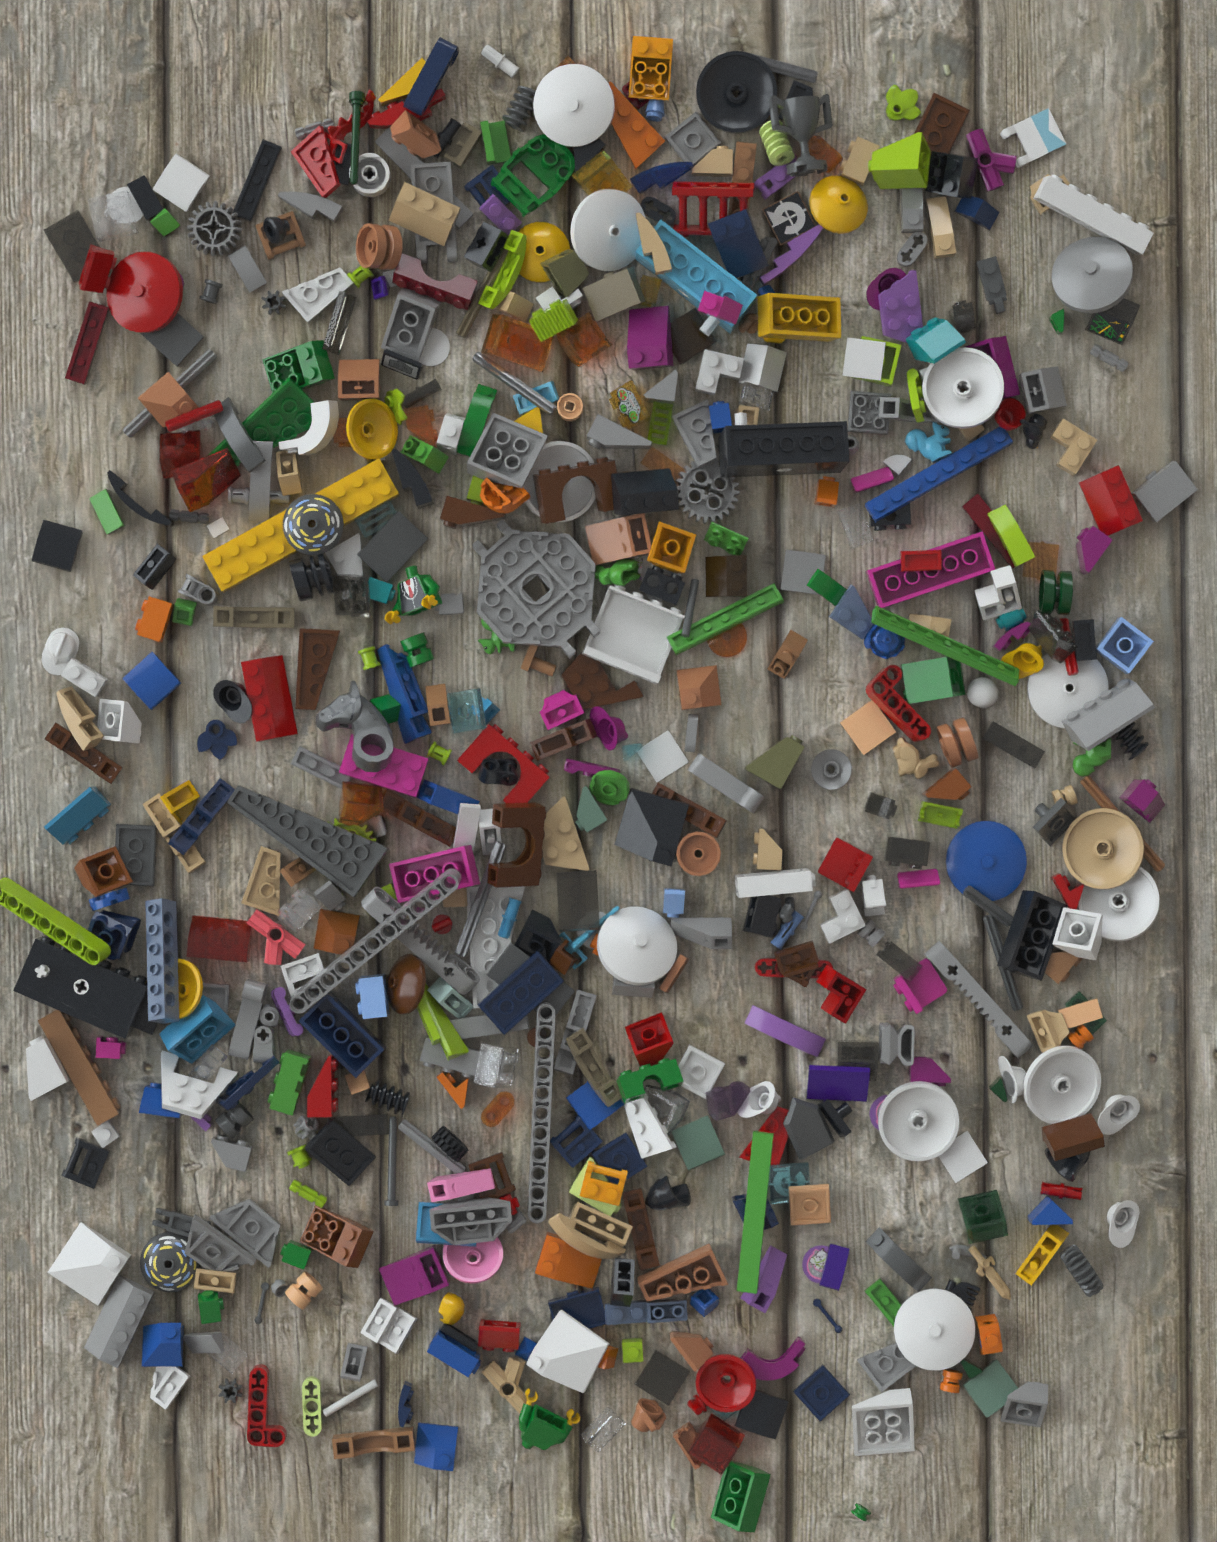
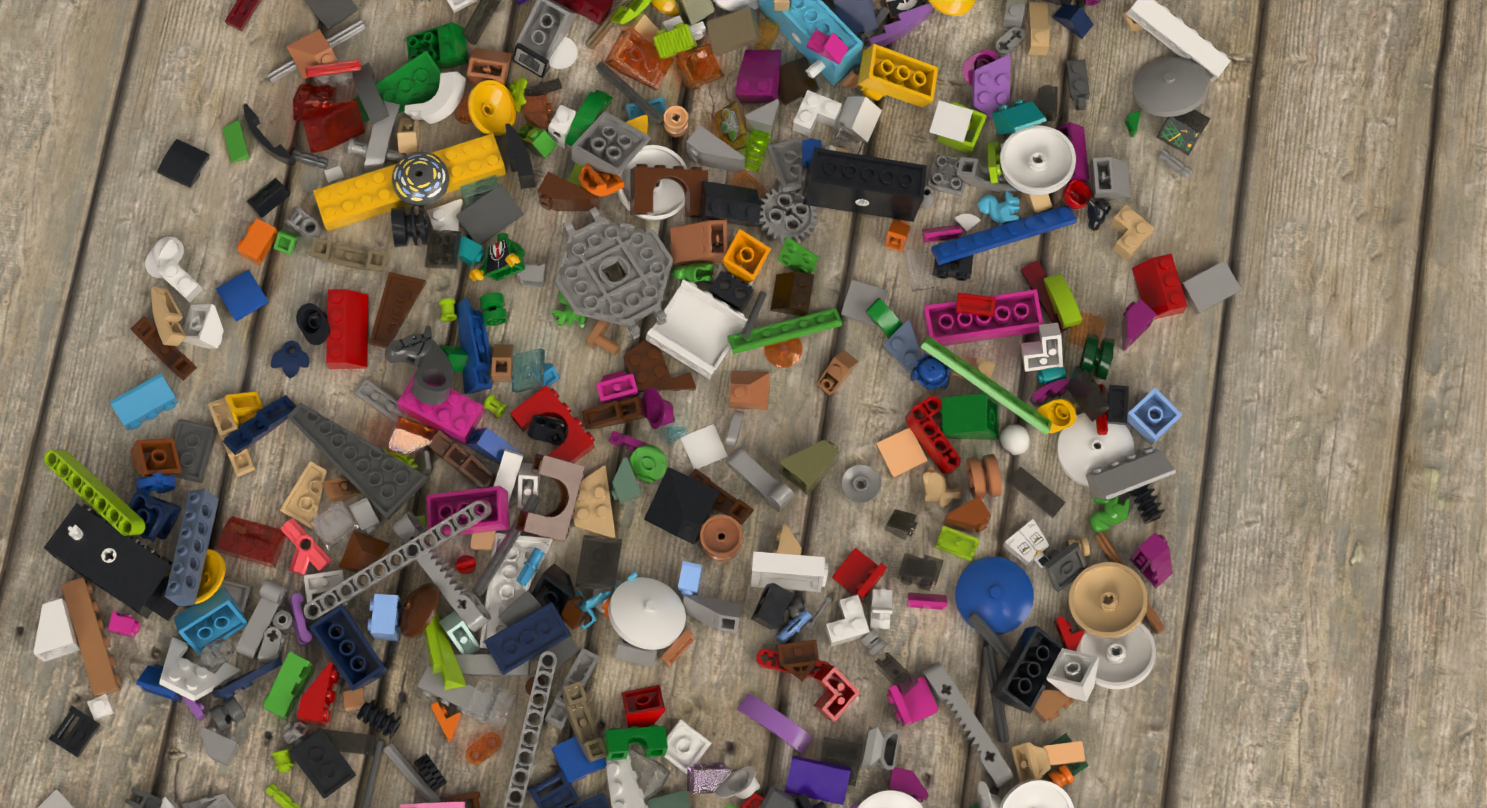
camera: 10 degrees right, 15 degrees down
none -> white torso [1003,519,1049,569]

